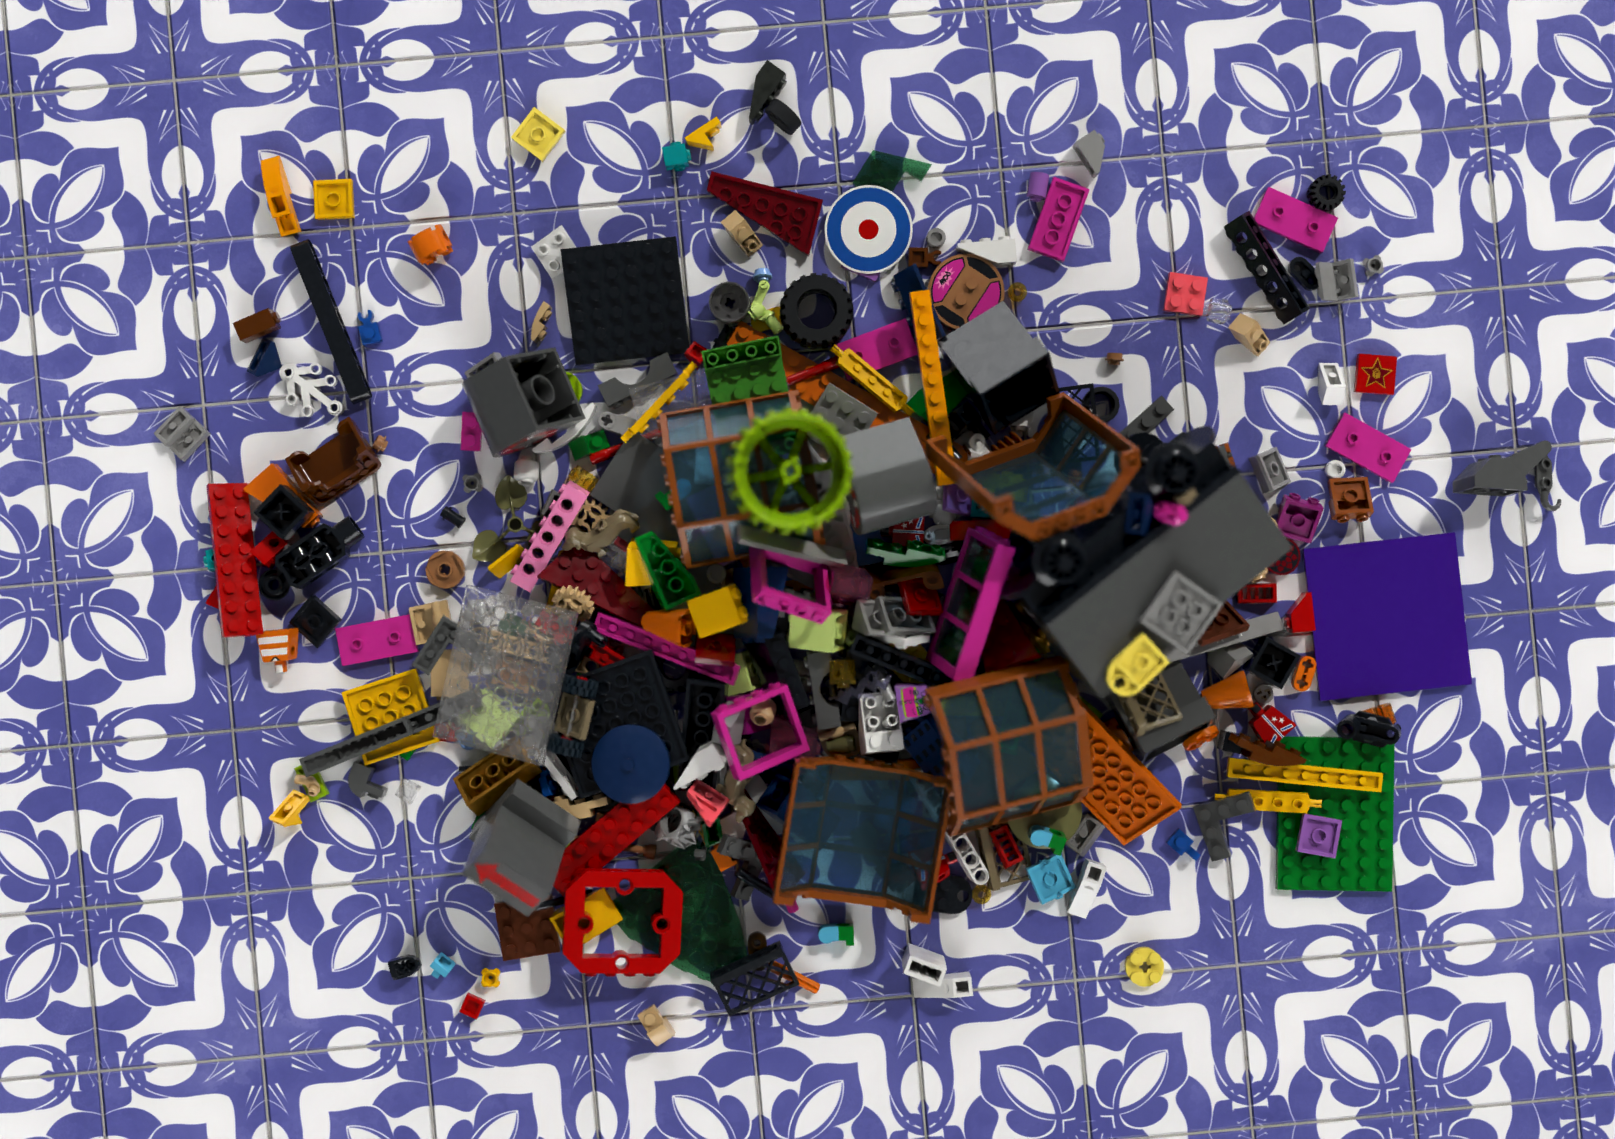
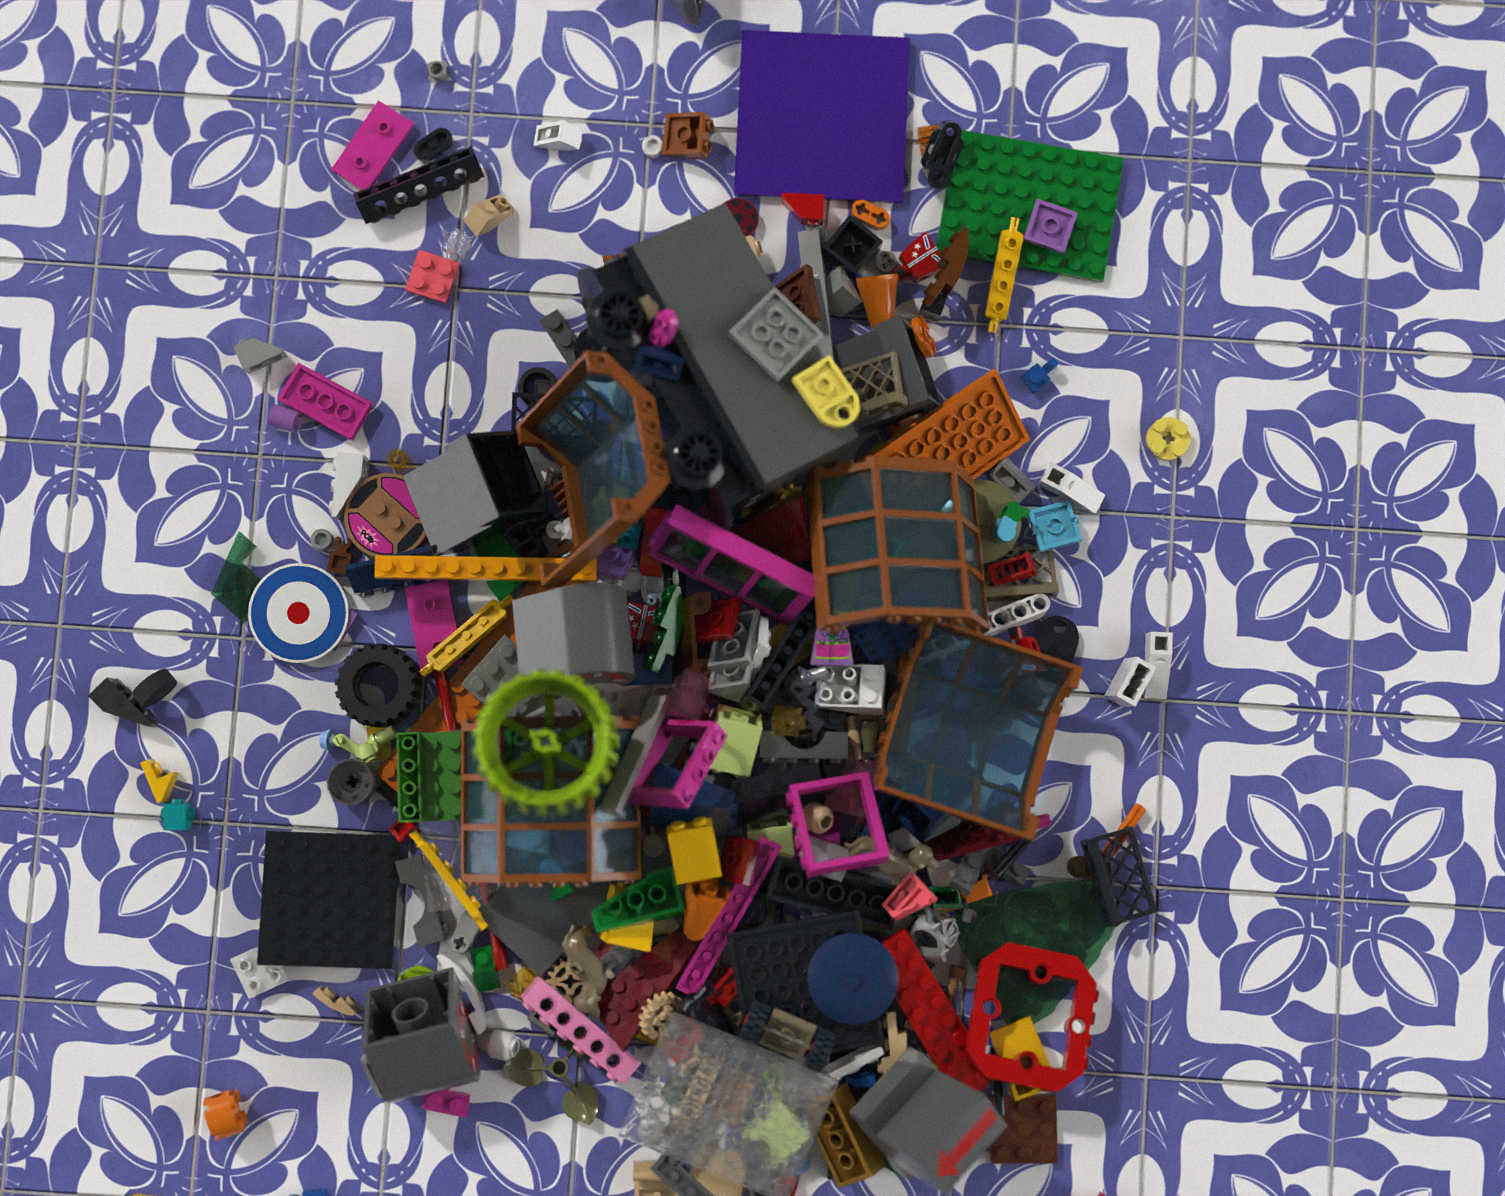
camera: 85 degrees left, 5 degrees down
medium nougat plate [425,551,465,589] -> none
black pin [440,506,466,528] -> none
light grey plate [462,473,483,493] -> none
yellow plate [481,968,500,987] -> none
yellow slope [488,544,524,578] -> none
light yellow plate [511,107,566,162] -> none
tan brick [637,1004,676,1046] -> none
black pin [644,587,661,611] -> none
white slope [673,740,727,790] -> none
dark red wing [707,171,823,256] -> none
tan slope [721,210,763,257] -> none
leg [818,923,854,946] -> none
clear yellow plate [972,885,991,904] -> none
medium nougat plate [1105,353,1124,365] -> none
dark grey plate [1193,791,1256,862] -> none
yellow plate [1226,757,1383,792] -> none
red slope [1237,583,1277,603] -> none
light grey slope [1249,447,1291,493] -> none
magenta plate [1276,493,1324,543] -> none
black tyre [1307,174,1346,212] -> none
light grey bracket [1314,258,1359,302] -> none
dark pink plate [1325,412,1412,483] -> none
red tile [1354,353,1397,395] -> none

